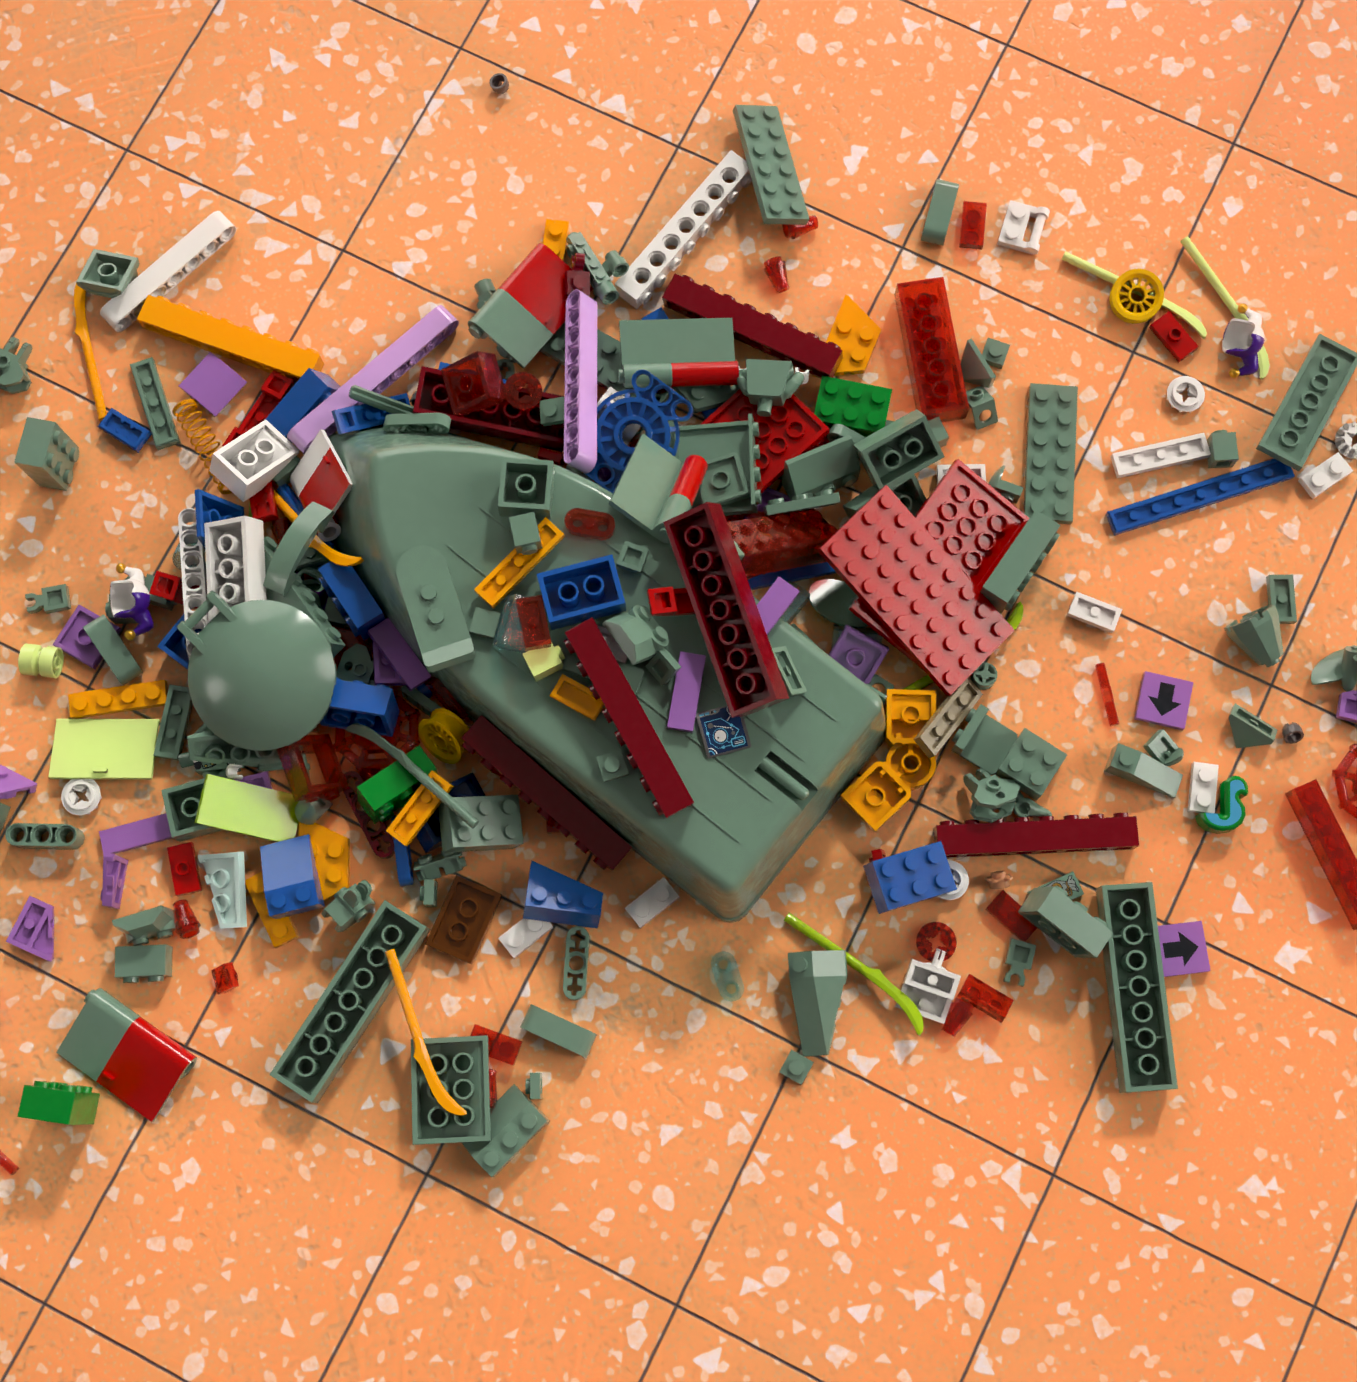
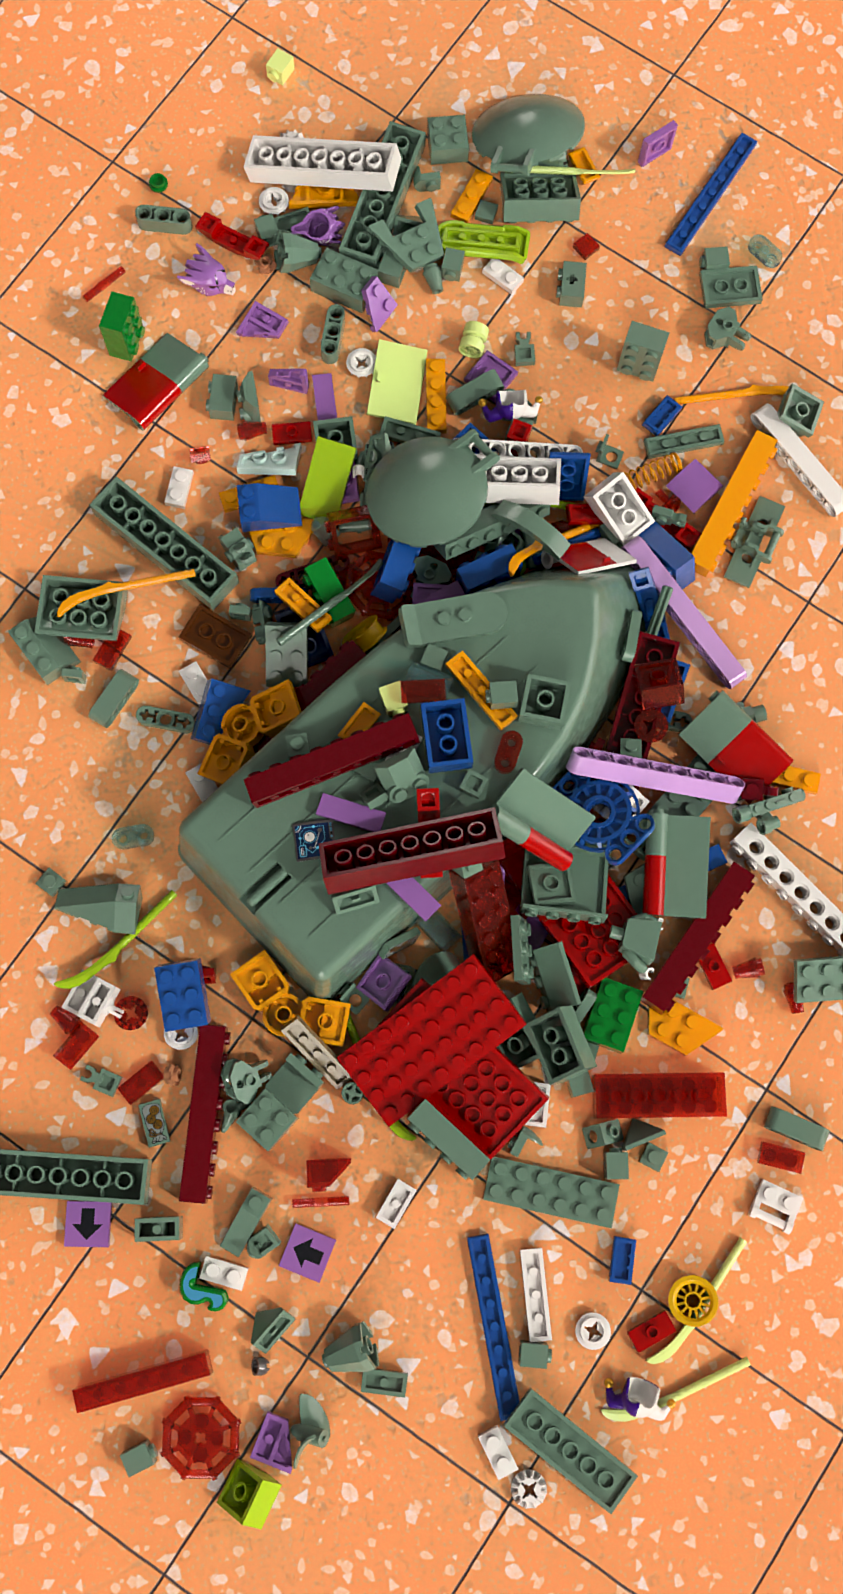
camera: 90 degrees right, 0 degrees up
sand green brick [1018,886,1113,958] -> none
none -> sand green brick [135,1216,183,1242]
none -> white plate [164,466,194,509]
none -> light orange plate [197,679,302,785]
none -> clear red slope [306,1158,352,1192]
none -> sand green bracket [595,434,624,469]
none -> sand green brick [603,1148,629,1179]
none -> blue plate [608,1236,636,1285]
none -> sand green plate [652,505,687,528]
none -> clear red plate [655,488,681,513]
none -> red plate [698,943,732,990]
none -> sand green piece [724,496,785,588]

